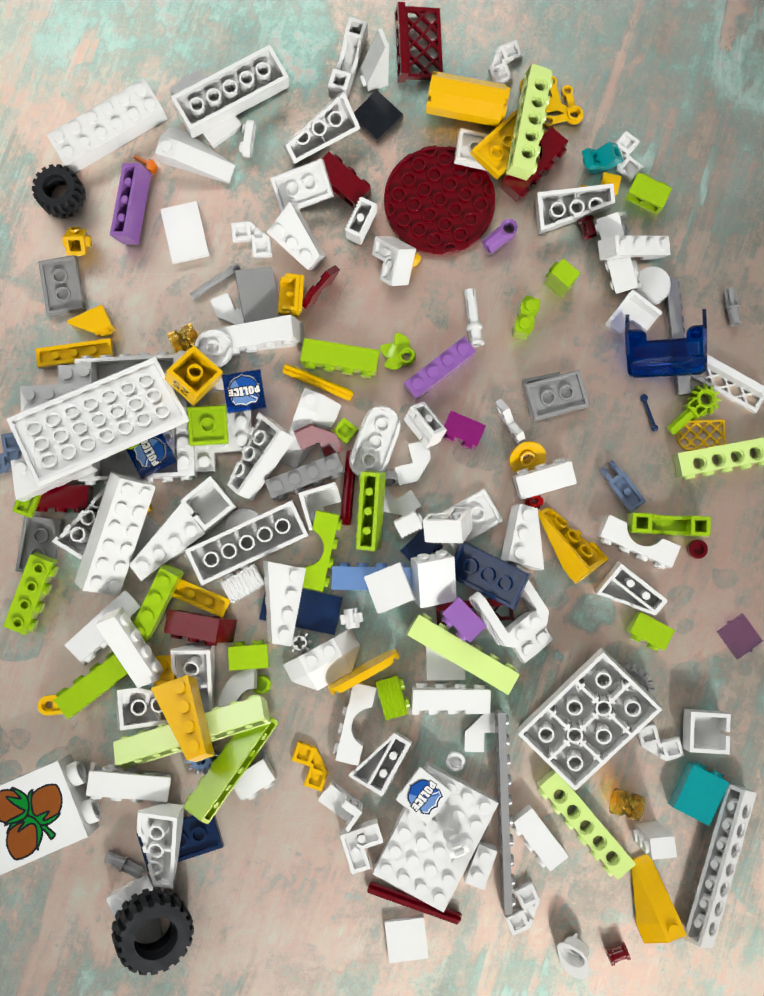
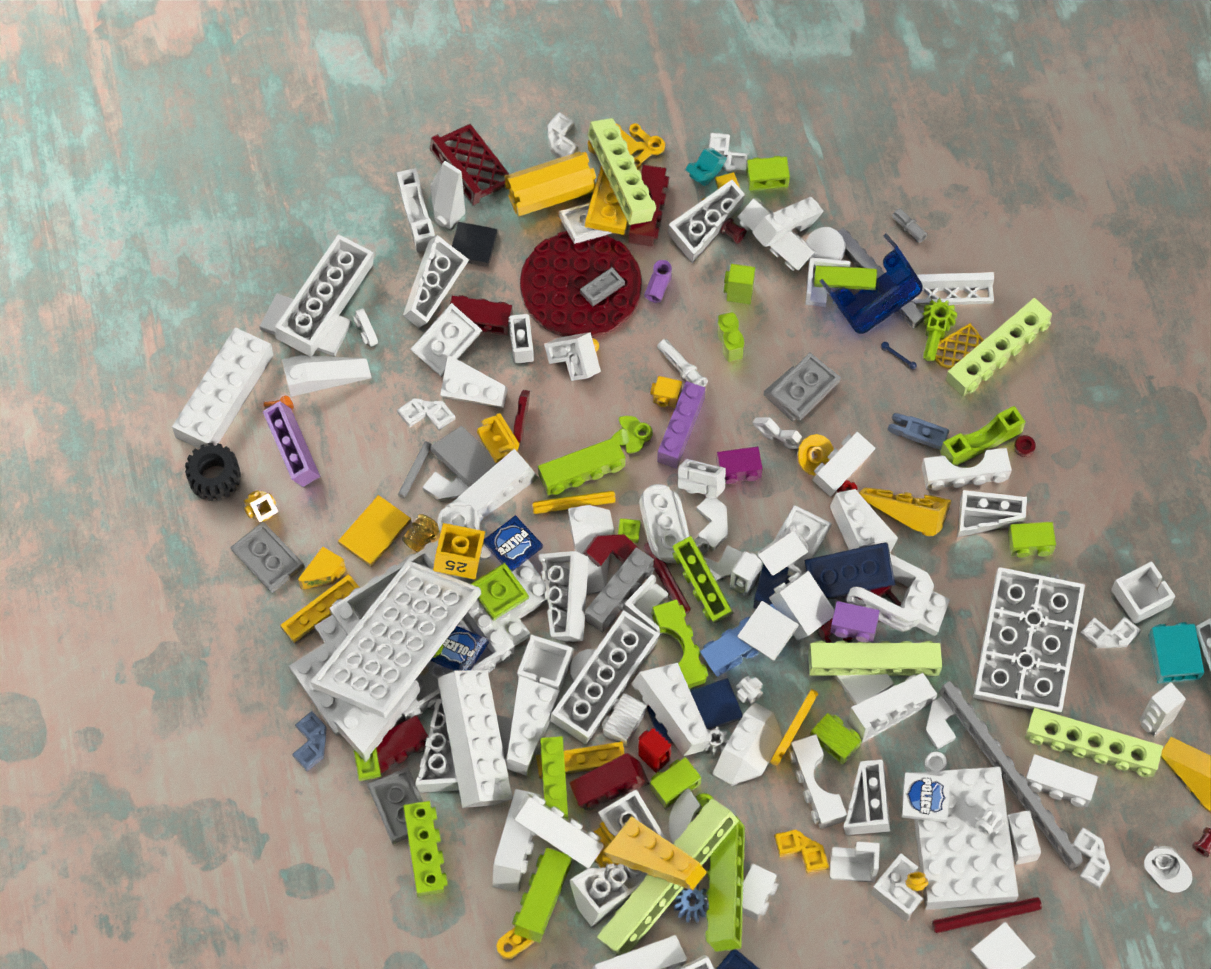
camera: 30 degrees left, 20 degrees down
white tile [160,201,210,264] -> none
clear yellow wheel [609,788,645,821] -> none
clear purple piece [716,613,763,659] -> none
none -> yellow tile [338,495,411,567]
none -> light grey plate [580,267,625,307]
none -> red brick [638,728,671,773]
none -> yellow brick [650,376,682,408]
none -> lime tile [814,266,877,290]
none -> yellow plate [905,872,928,891]

